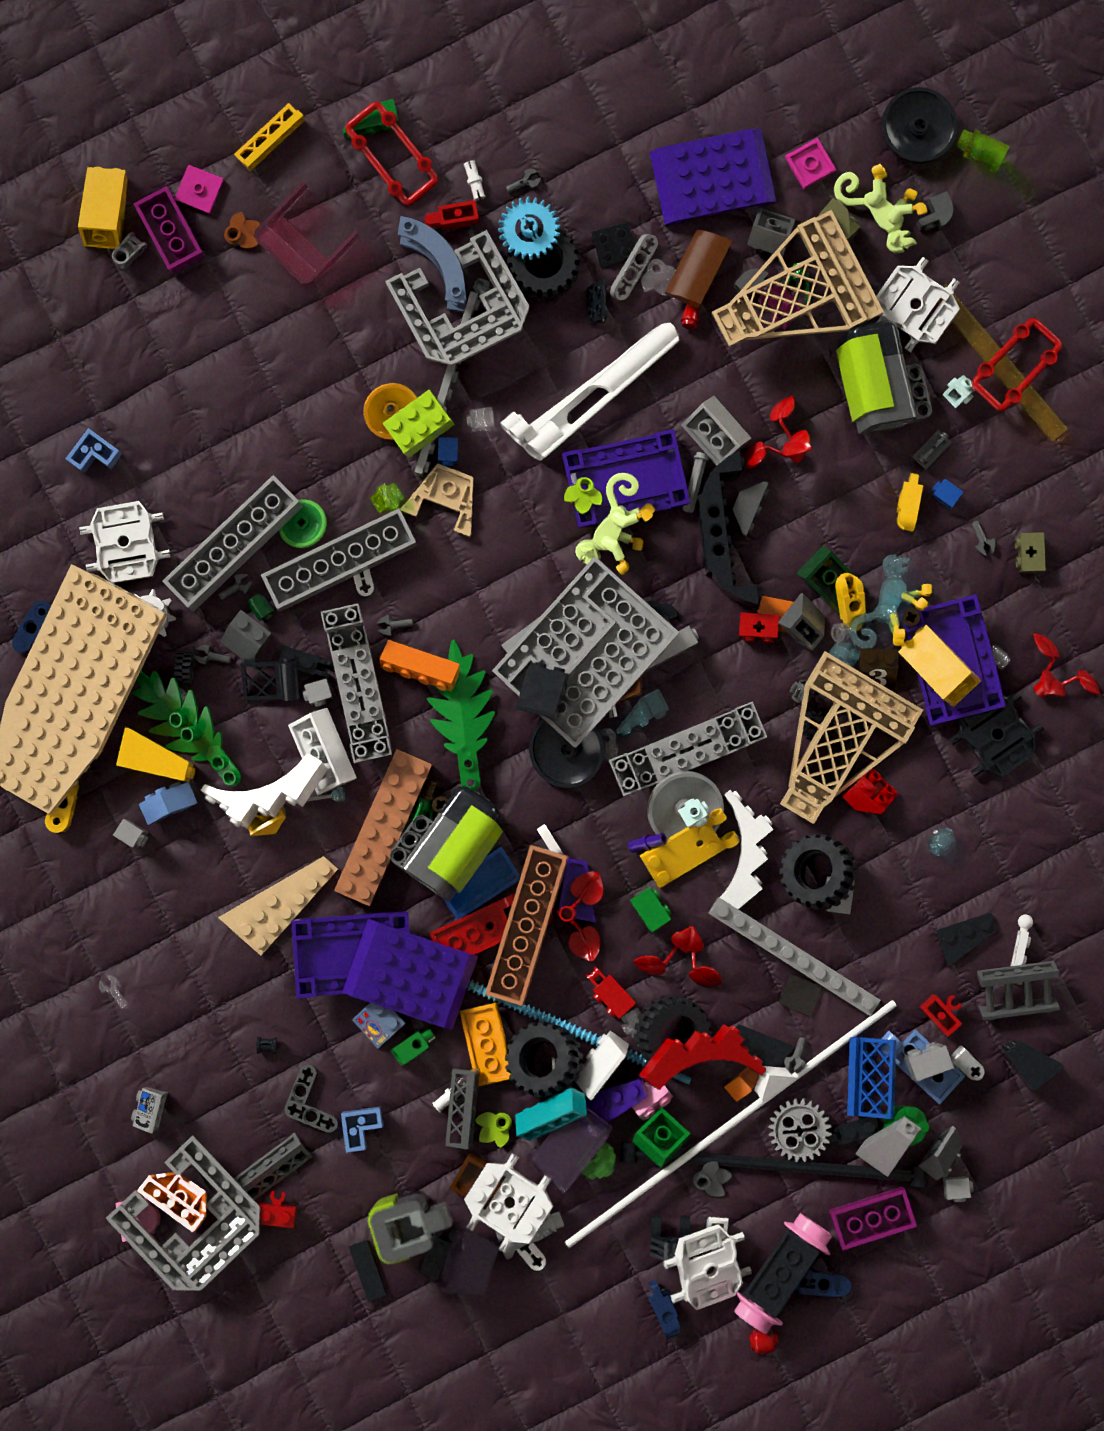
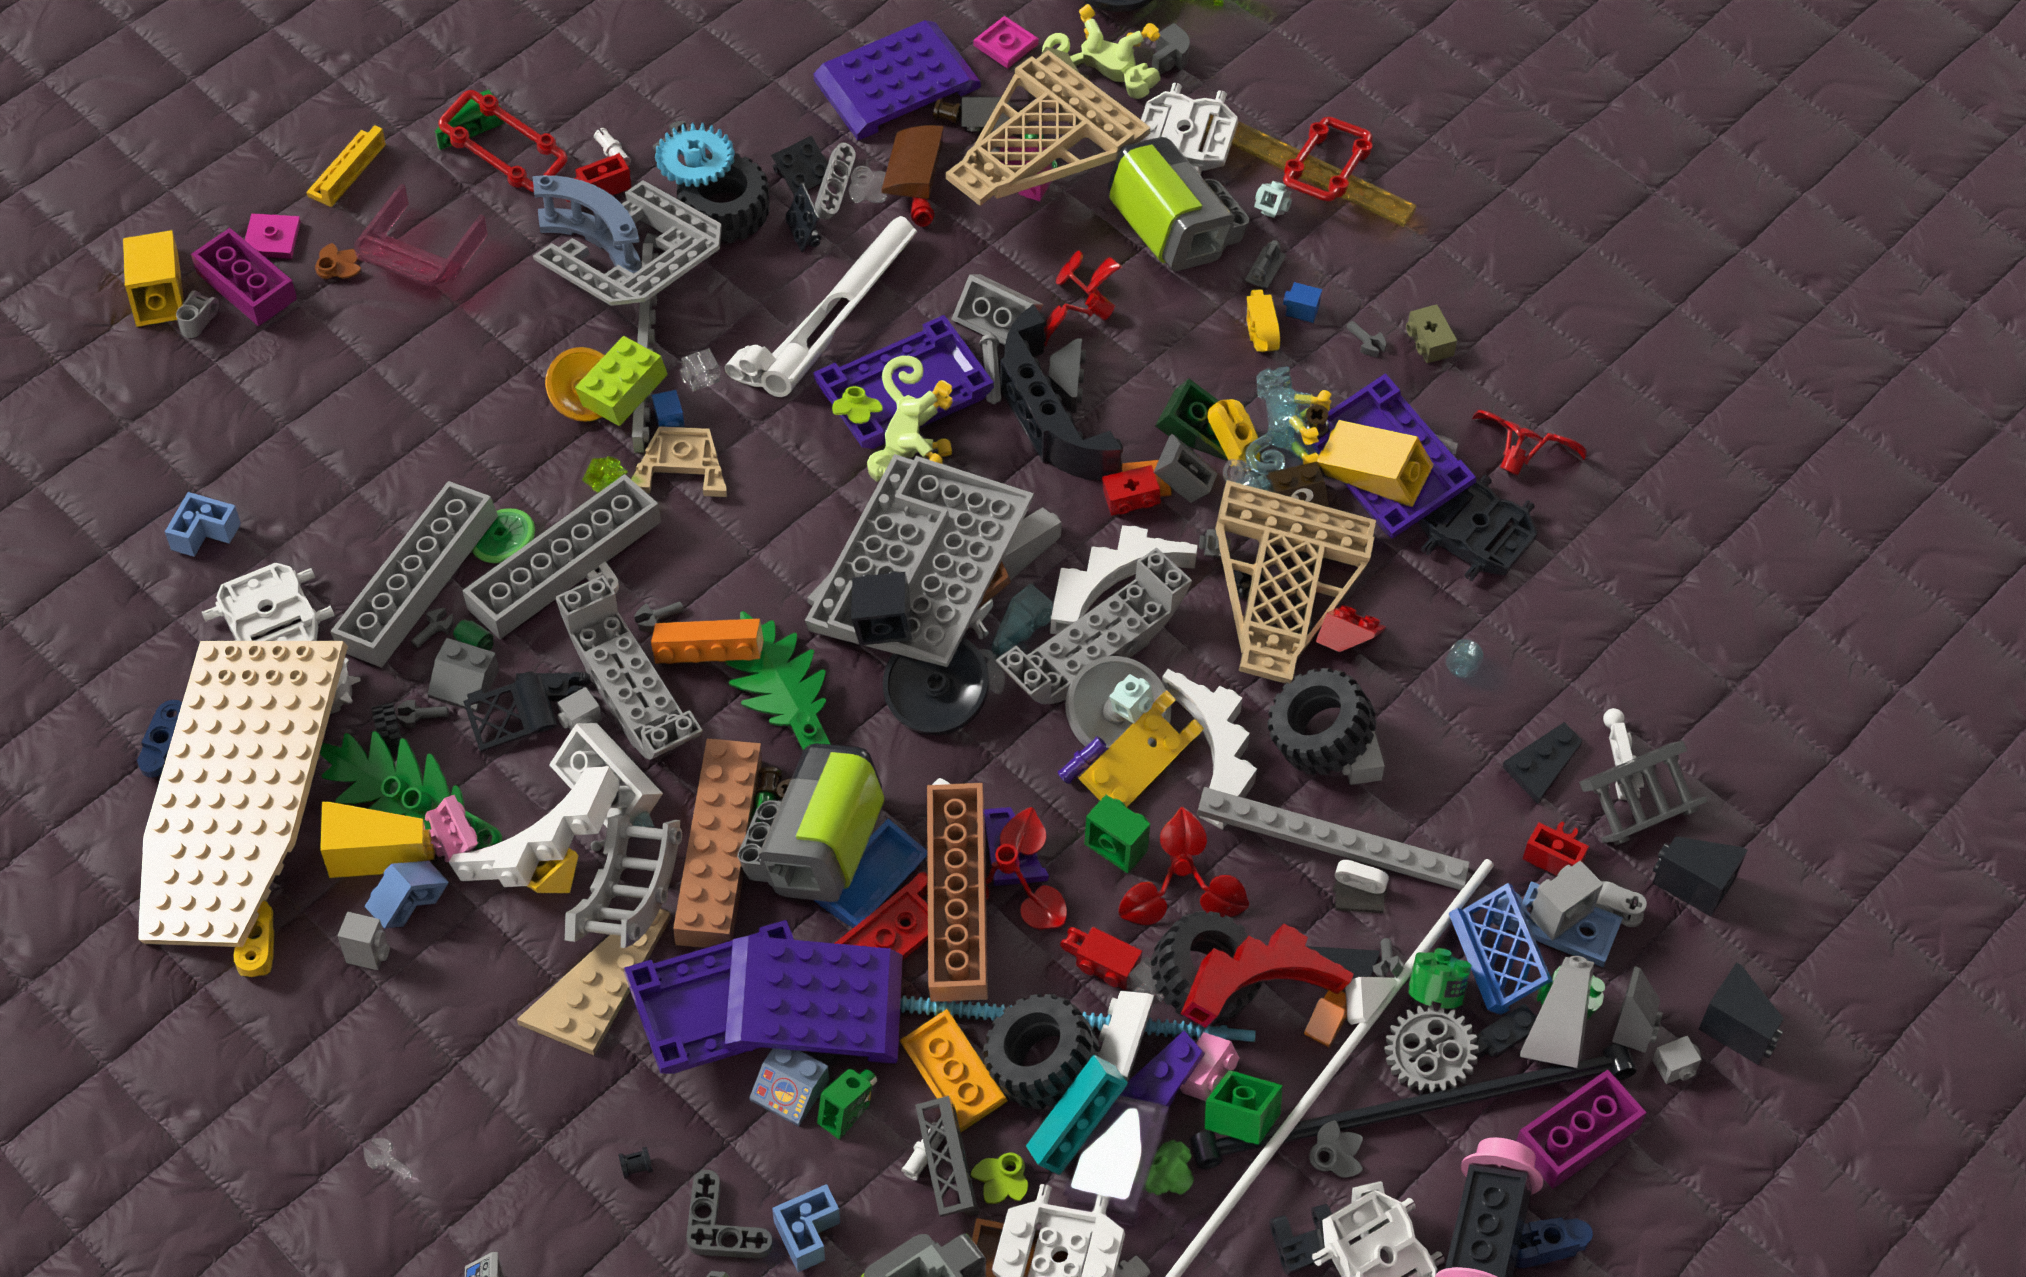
camera: 20 degrees left, 30 degrees down
none -> bright pink slope [425,795,478,862]
none -> light grey fence [565,814,682,948]
none -> dark brown bush [933,98,962,124]
none -> white arch [1050,525,1198,634]
none -> white beam [1335,860,1389,894]
none -> green brick [1409,948,1472,1009]
none -> black slope [1698,962,1784,1065]

